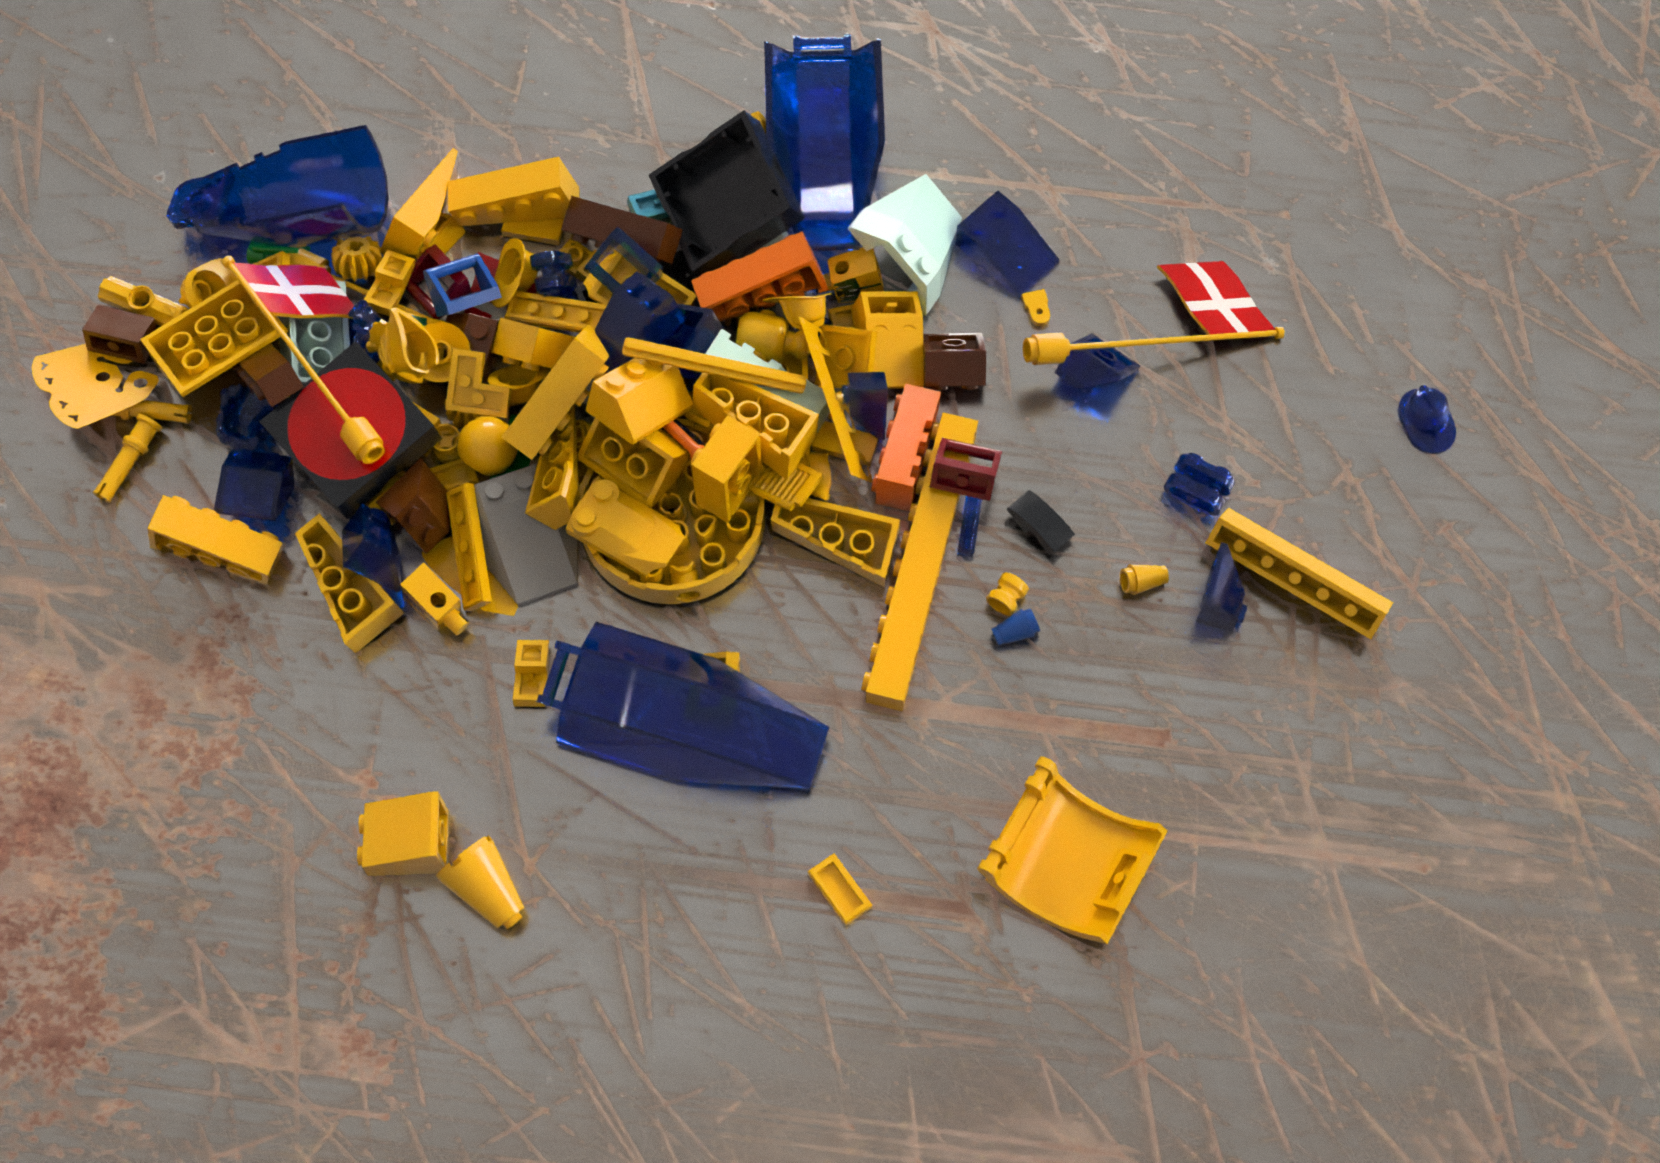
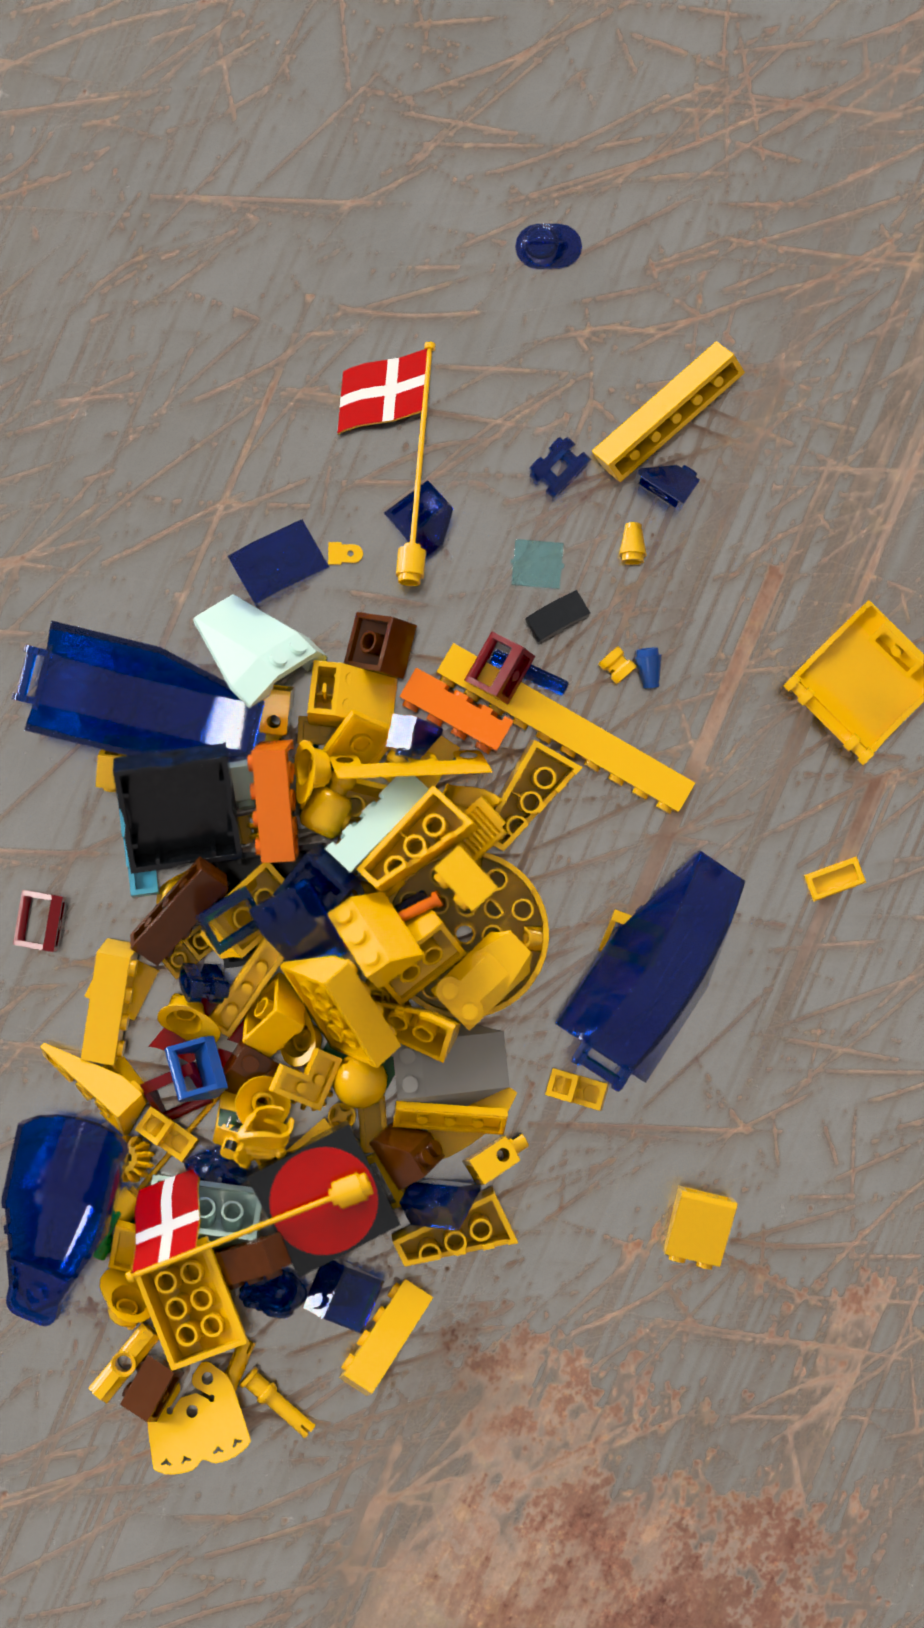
camera: 70 degrees left, 20 degrees up
yellow cone [436,835,524,930] -> none
yellow axle [622,337,806,394] -> none
none -> dark red tile [13,890,67,952]
none -> clear light blue piece [511,539,564,589]

